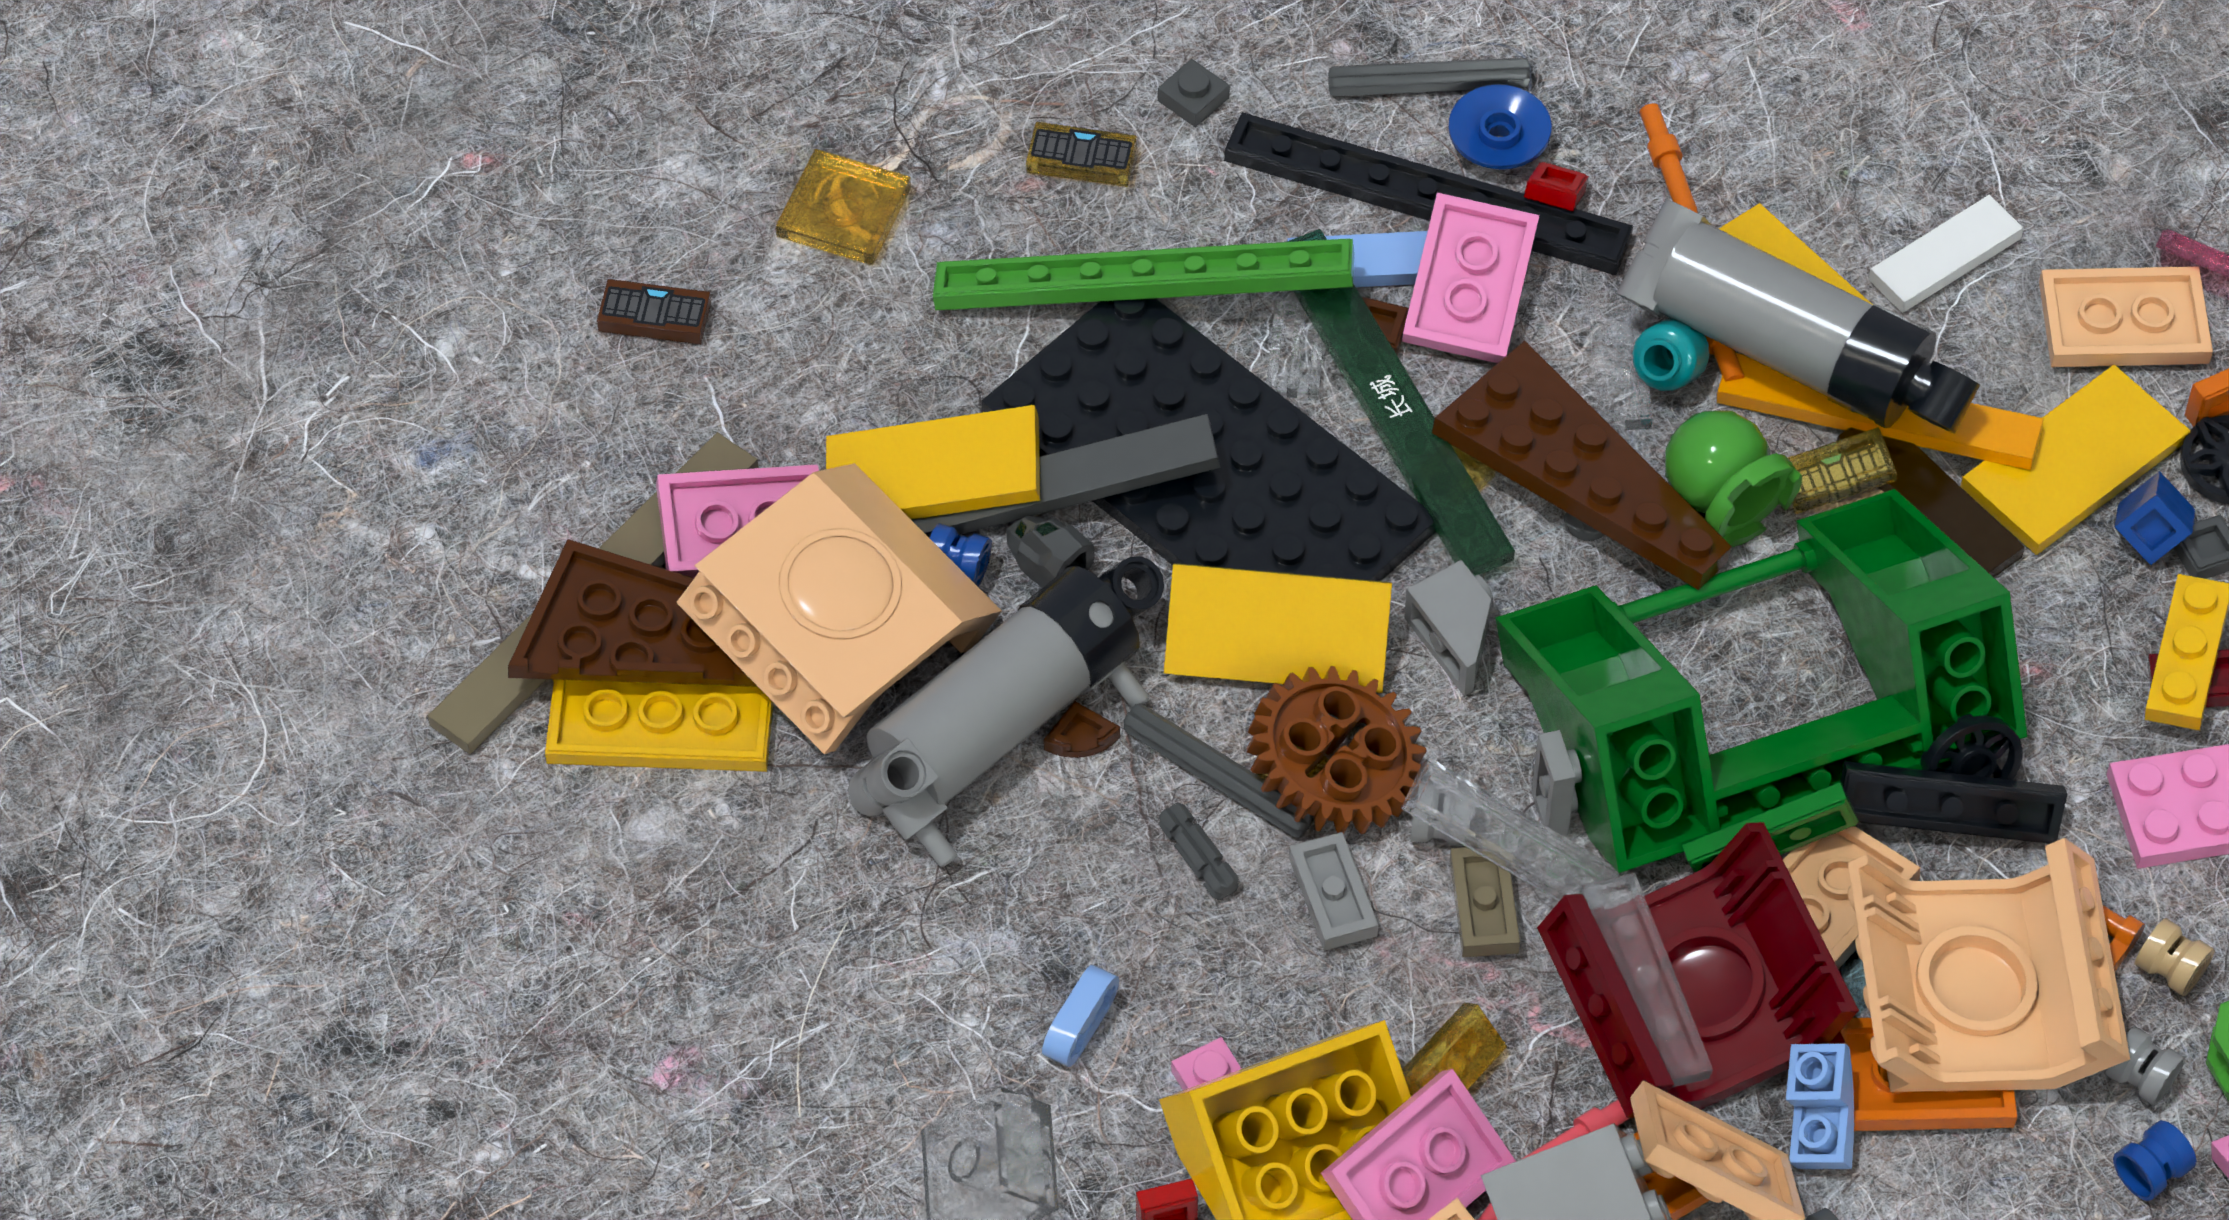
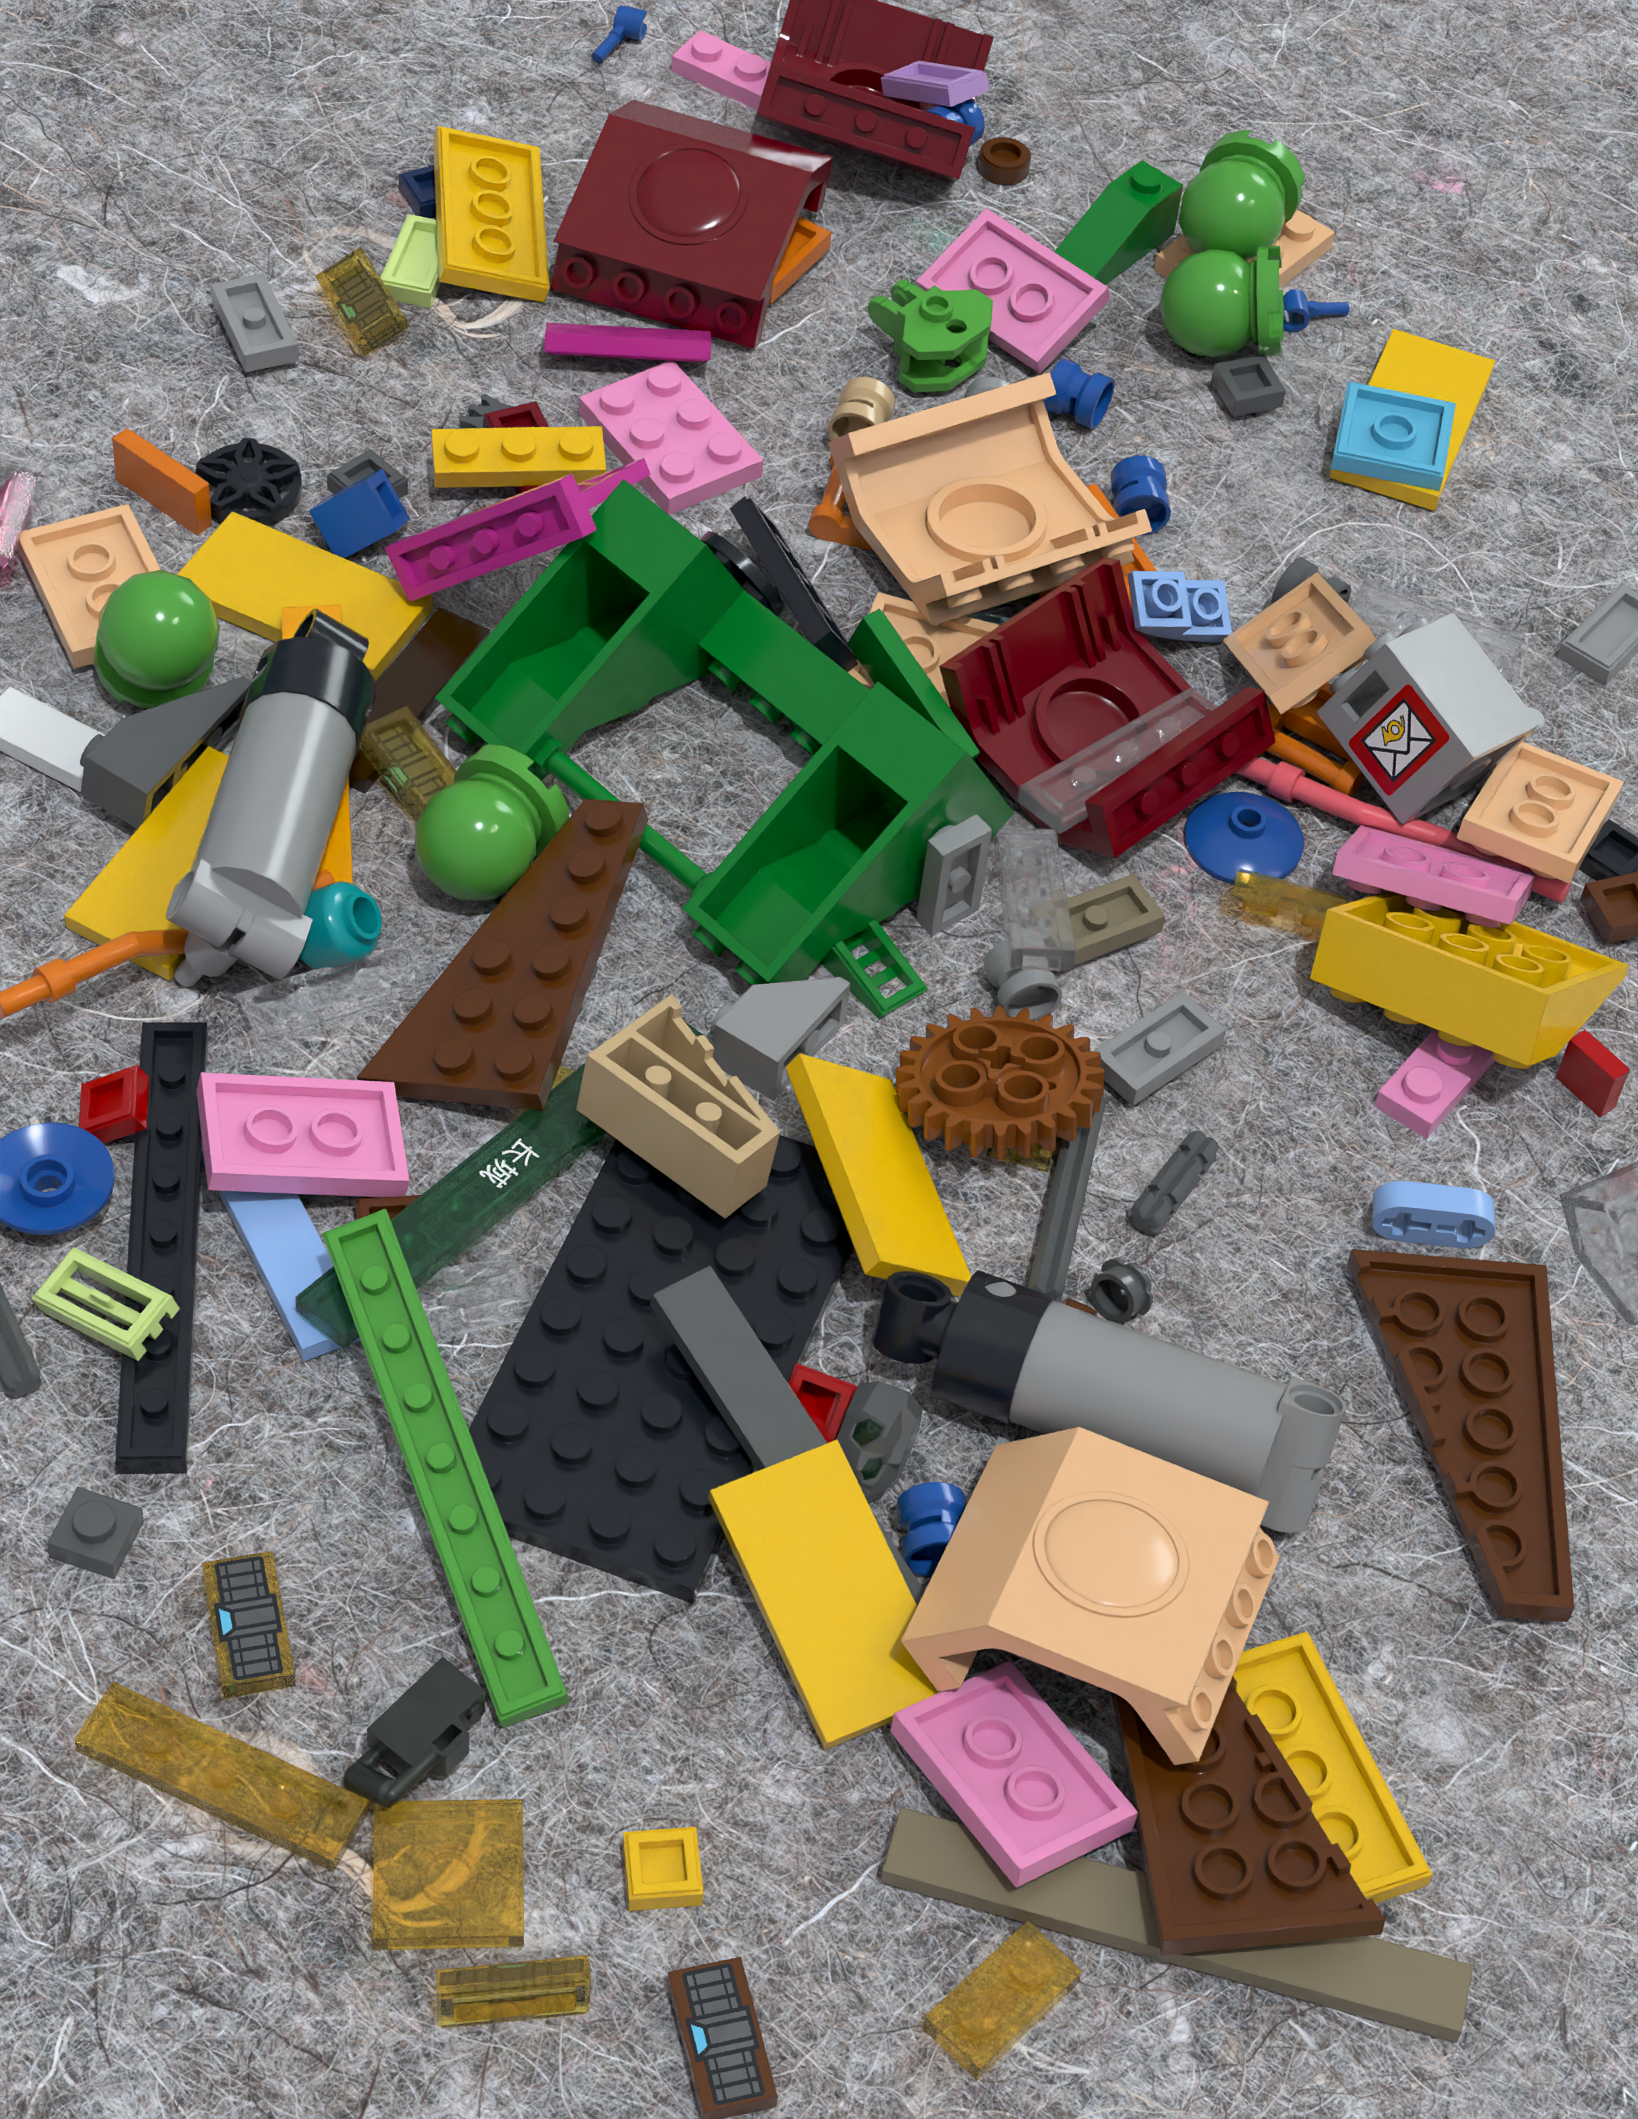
camera: 120 degrees left, 5 degrees down
none -> yellowish green tile [31,1247,180,1361]
none -> clear yellow tile [74,1681,370,1872]
none -> dark grey slope [80,676,251,829]
none -> bright green tile [93,570,220,709]
none -> pearl dark grey piece [344,1657,485,1808]
none -> dark pink fence [385,458,651,602]
none -> clear yellow tile [436,1955,591,2028]
none -> tan wedge [576,994,780,1218]
none -> yellow tile [622,1827,704,1911]
none -> red slope [788,1363,858,1443]
none -> green slope [820,919,928,1020]
none -> clear yellow plate [922,1921,1082,2081]
none -> dark grey plate [1091,1258,1153,1322]
none -> blue wheel [1110,455,1171,535]
none -> blue dish [1184,792,1304,887]
none -> reddish brown wing [1347,1249,1574,1622]

